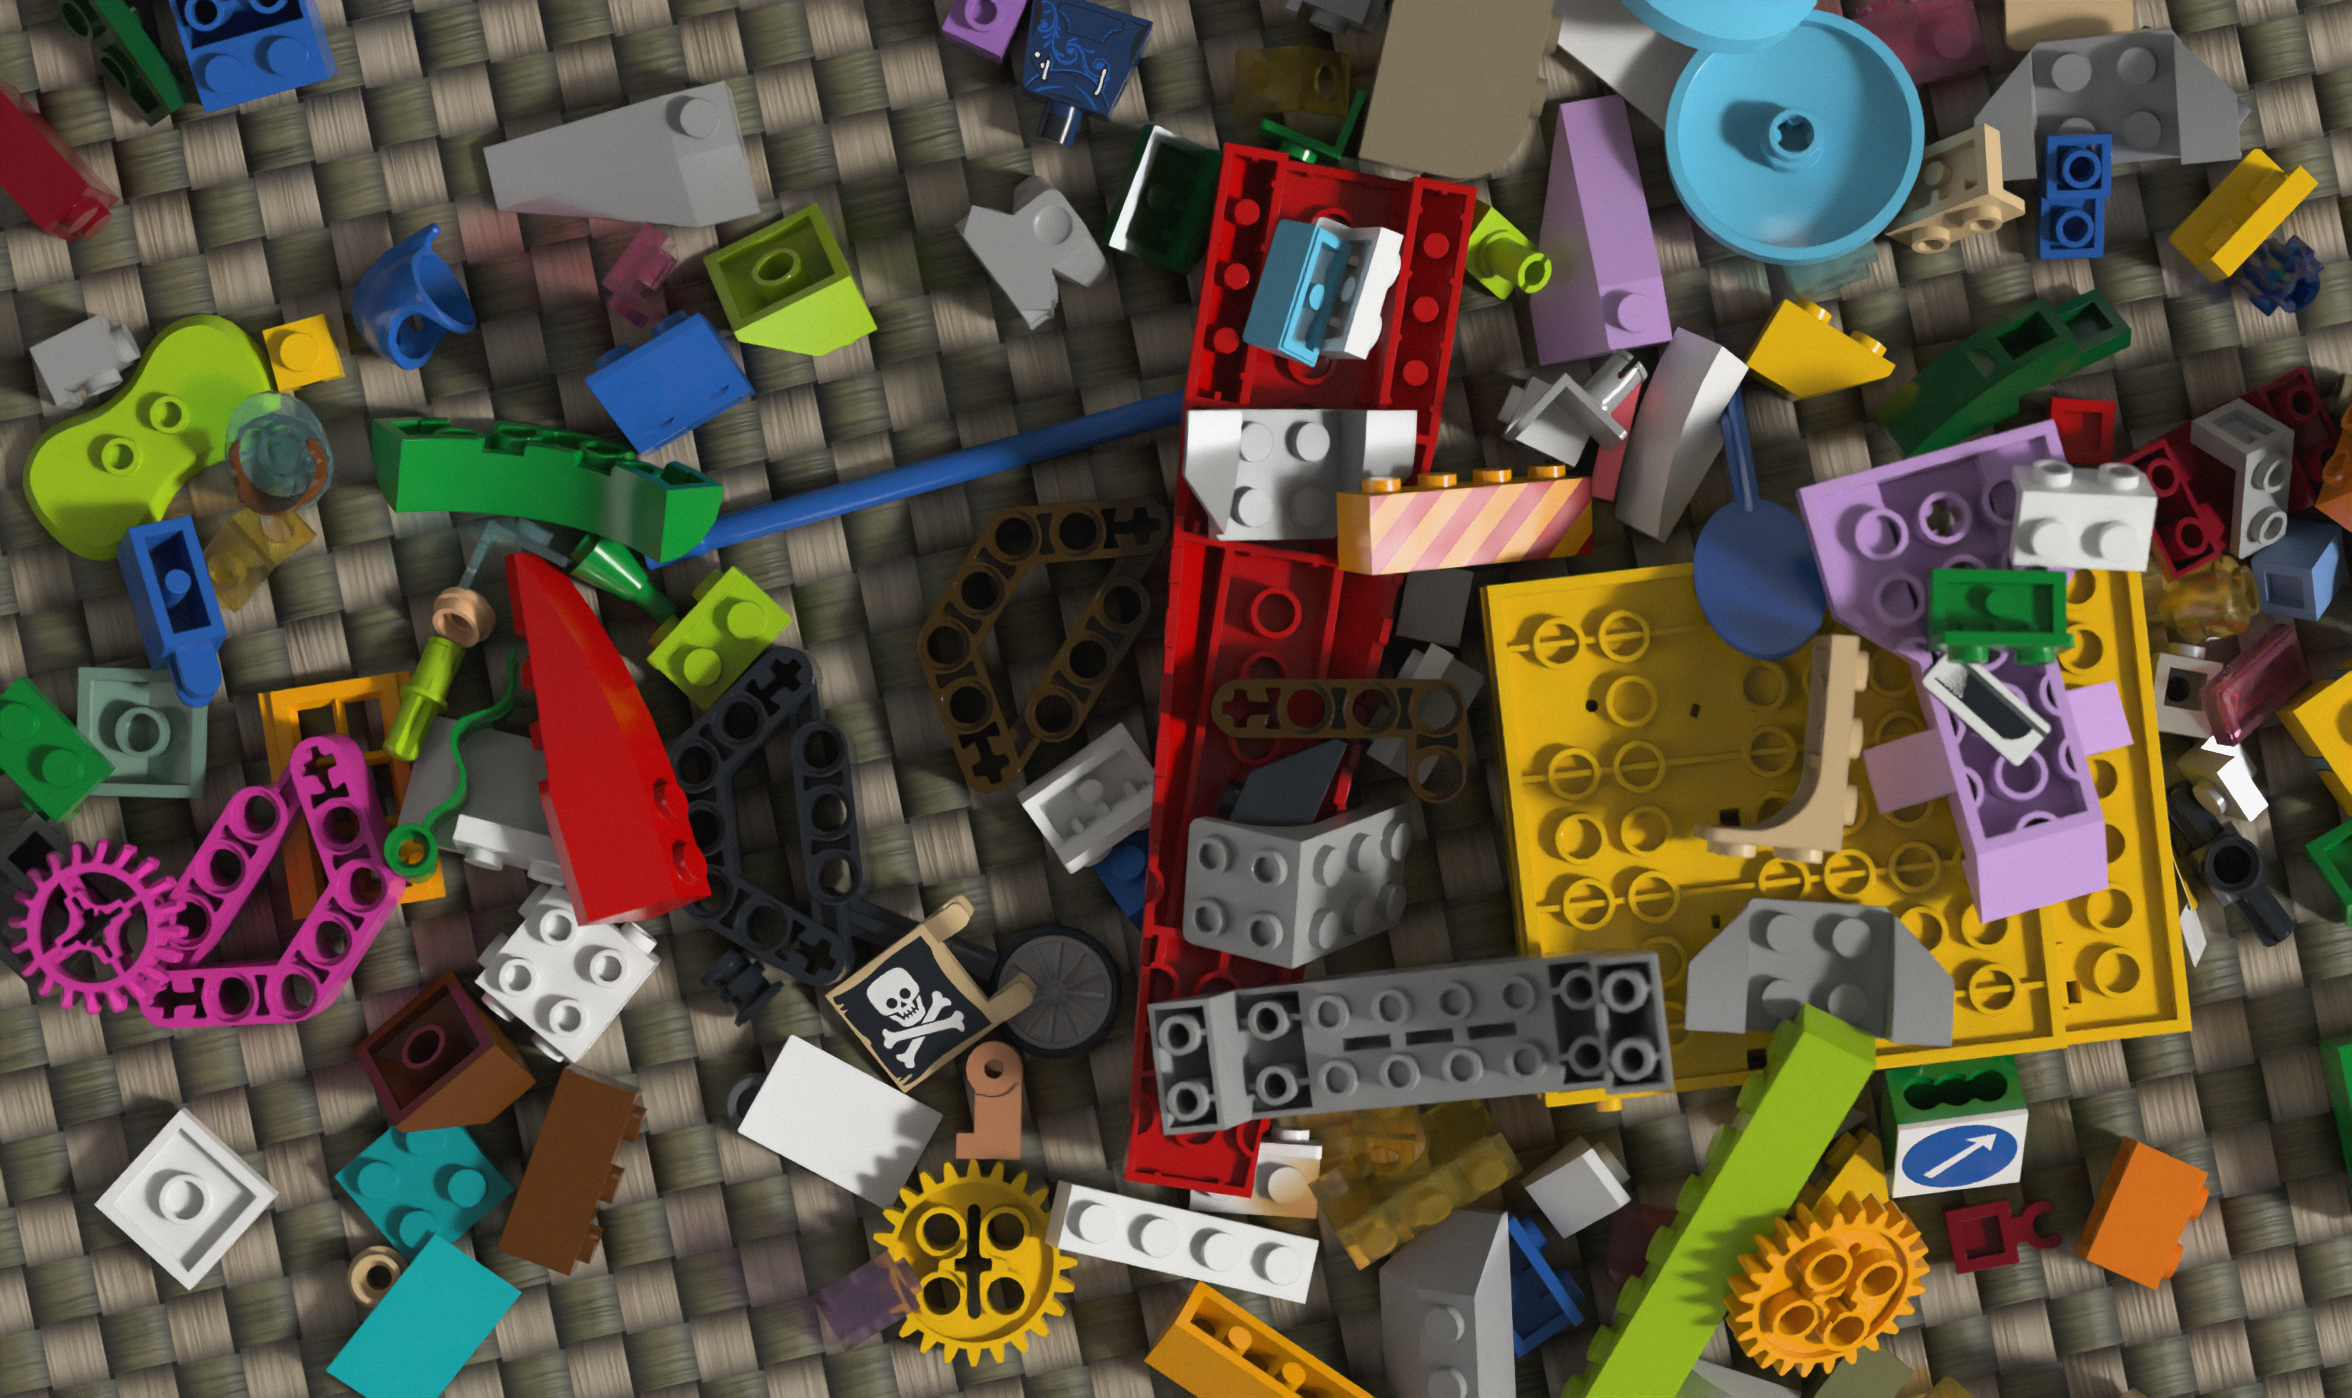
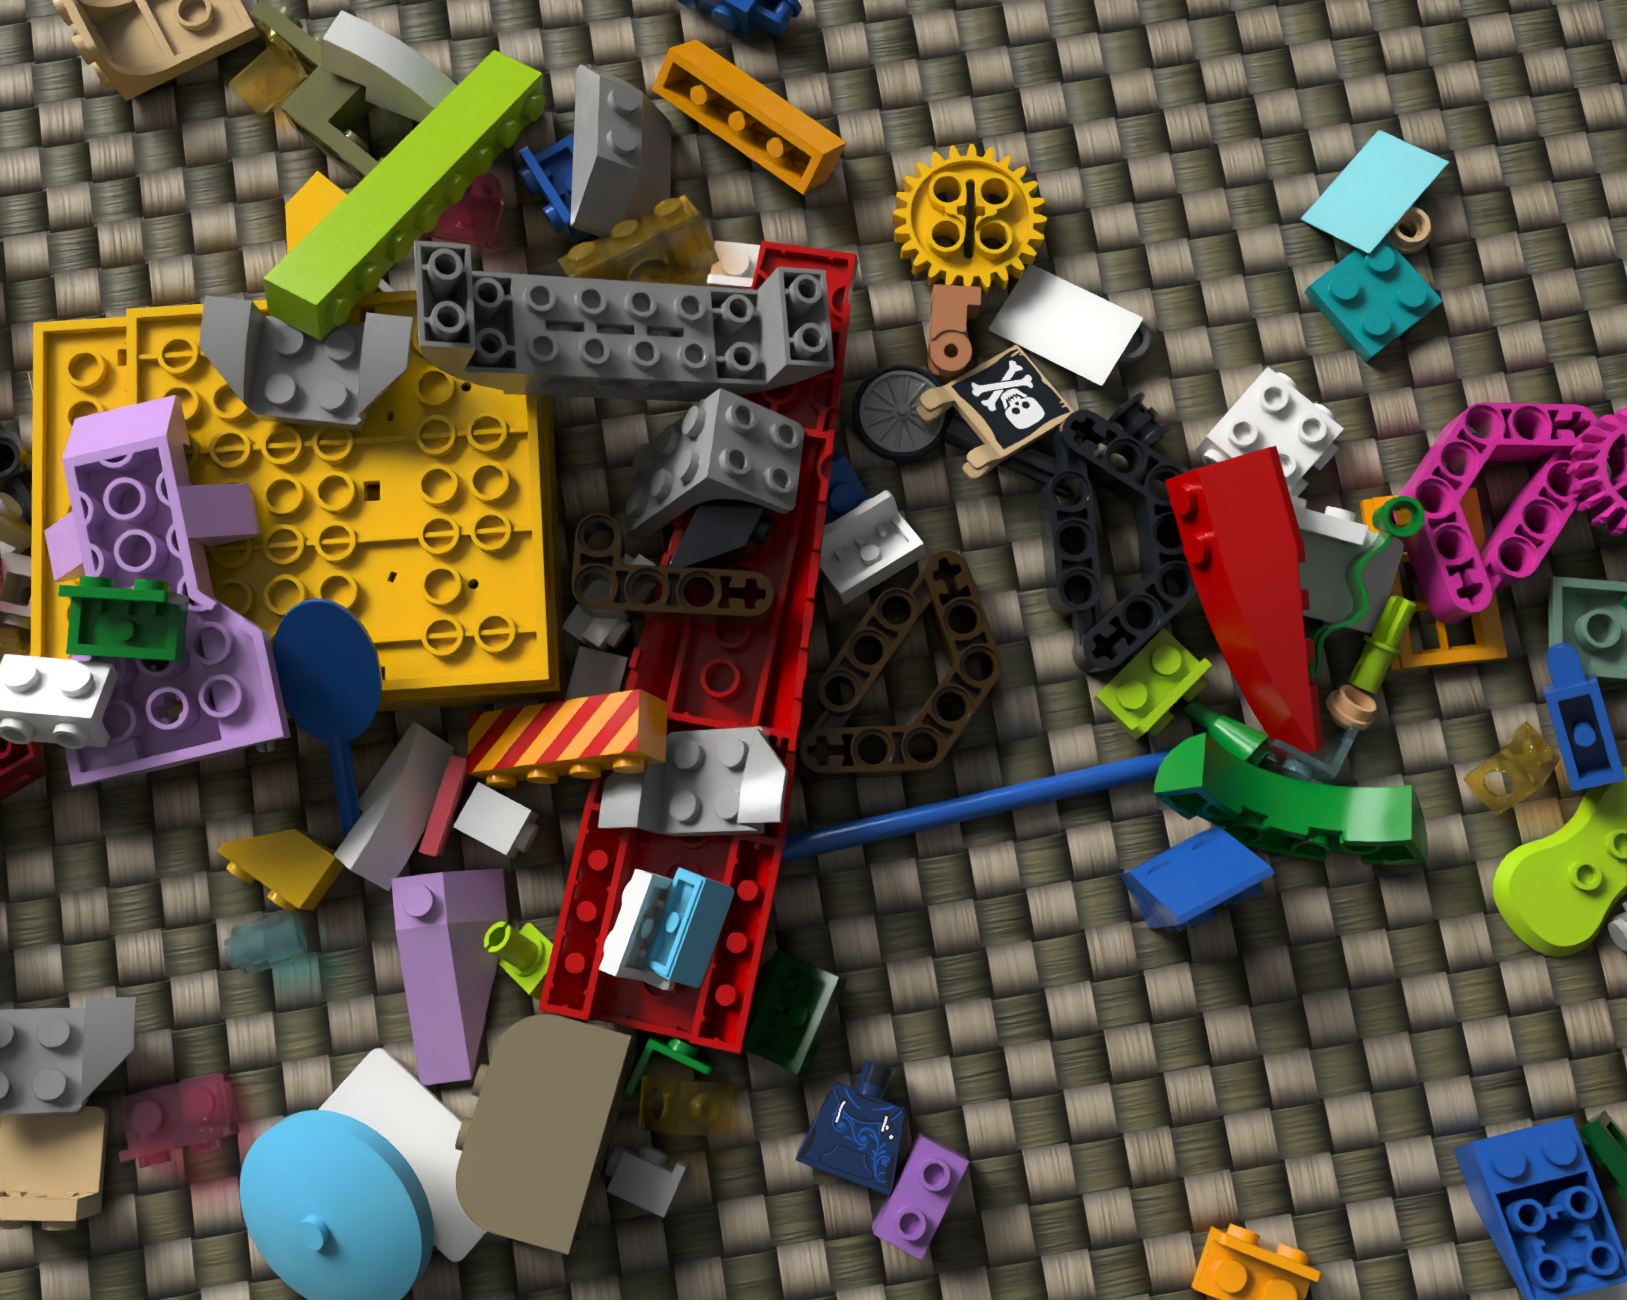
camera: 175 degrees left, 10 degrees down
white plate [94,1108,279,1290] -> none
clear light blue piece [225,390,335,516] -> none
yellow plate [262,314,345,394] -> none
blue piece [352,222,476,370] -> none
reddish brown slope [353,968,537,1133] -> none
light grey wedge [483,81,761,229] -> none
reddish brown brick [497,1063,647,1276] -> none
clear pink bracket [601,221,678,330] -> none
lime slope [703,202,877,357] -> none
clear purple arch [813,1251,923,1352] -> none
light grey piece [954,175,1110,330] -> none
white brick [1044,1180,1319,1304] -> none
light grey bracket [1504,348,1648,451] -> none
white slope [1520,1135,1631,1239] -> none
medium azure dish [1664,9,1925,266] -> none
tan bracket [1693,635,1868,863] -> none
light orange gear [1723,1191,1930,1377] -> none
dark green slope [1874,288,2132,460] -> none
piece [1879,1054,2028,1198] -> none
tan bracket [1884,123,2025,254] -> none
sticker [1922,653,2051,766] -> none
dark red plate [1941,1197,2062,1275] -> none
blue slope [2035,132,2112,260] -> none
red plate [2046,397,2116,466] -> none
orange brick [2073,1136,2209,1290] -> none

